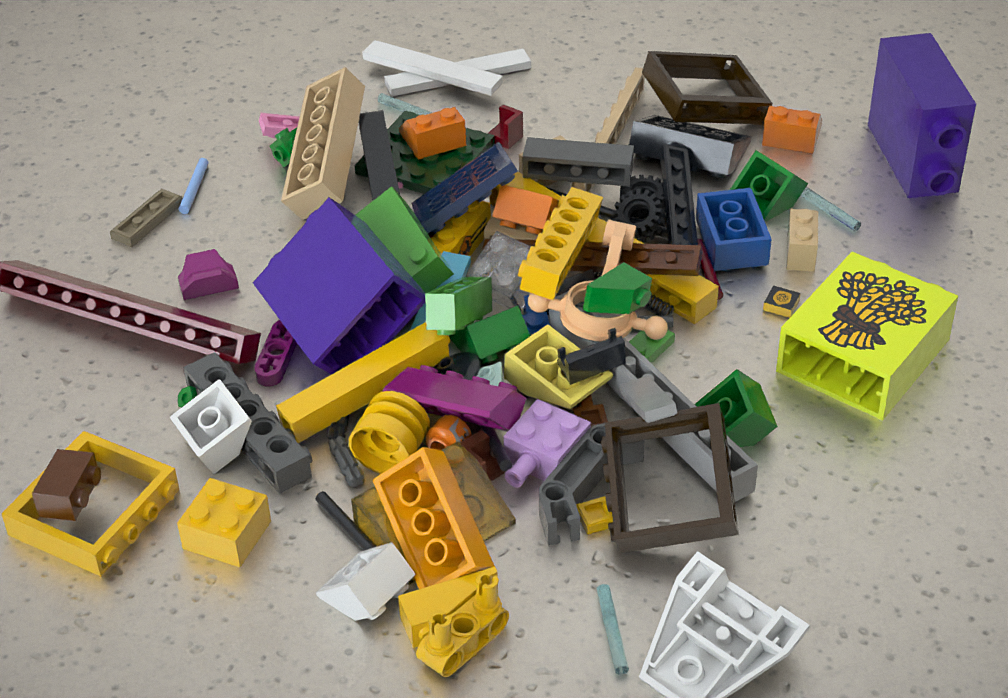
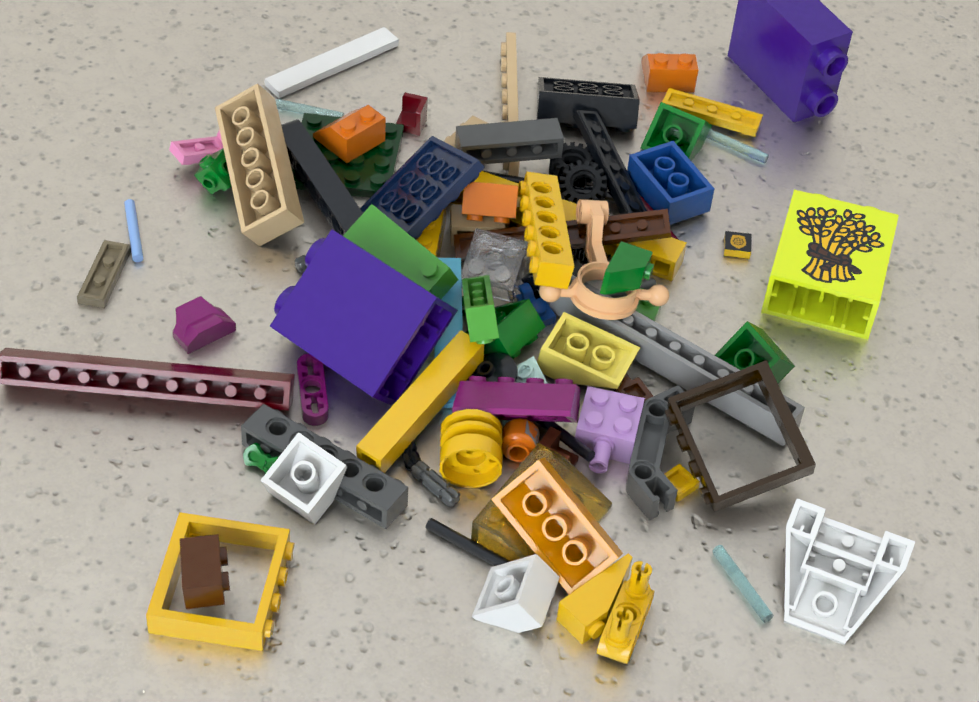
camera: 25 degrees left, 5 degrees up
yellow brick [177,478,271,567] -> none
white tile [362,40,503,96] -> none
black hinge [557,328,626,385] -> none
light grey tile [619,376,677,423] -> none
dark brown window [642,51,773,125] -> none
tan brick [786,209,818,272] -> none
none -> yellow plate [662,88,763,137]

